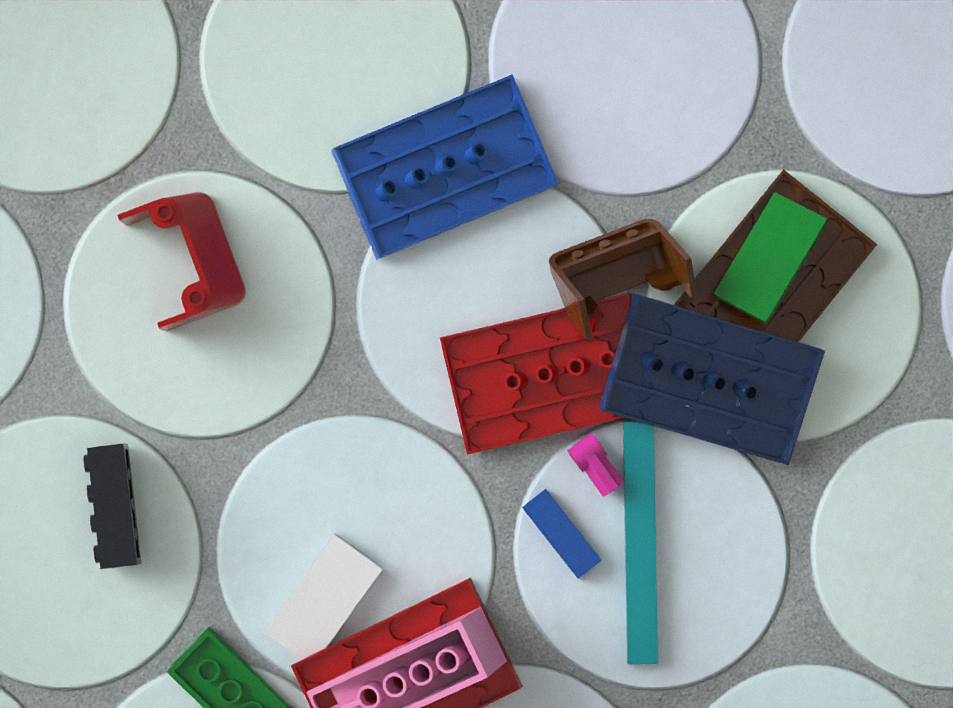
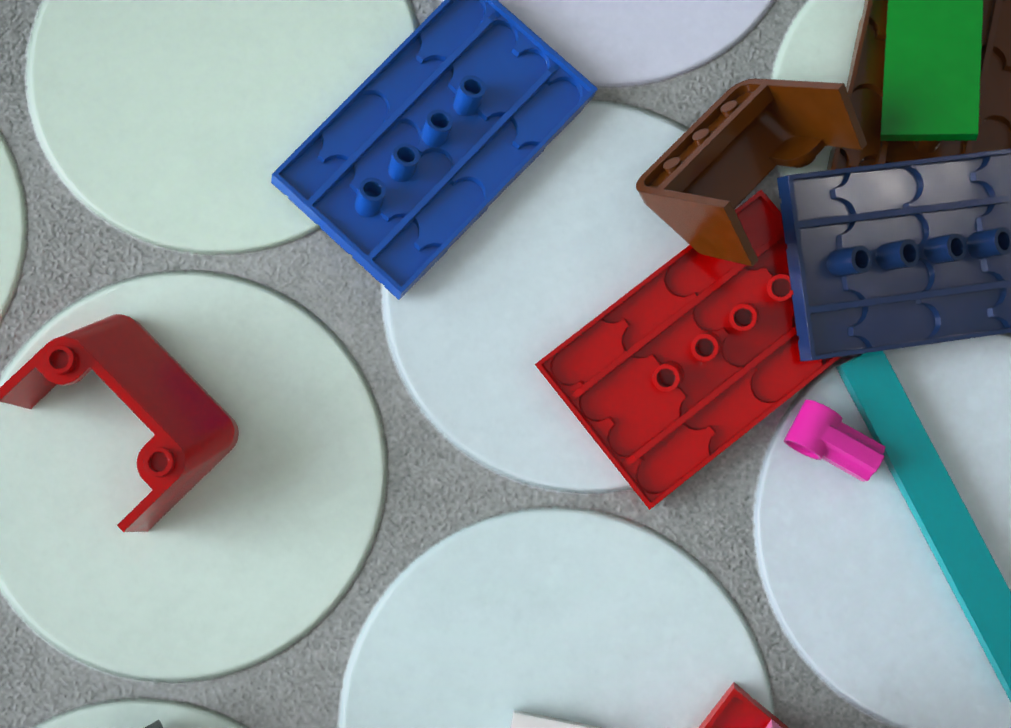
camera: 30 degrees left, 5 degrees down
blue tile [522,489,601,579] -> none

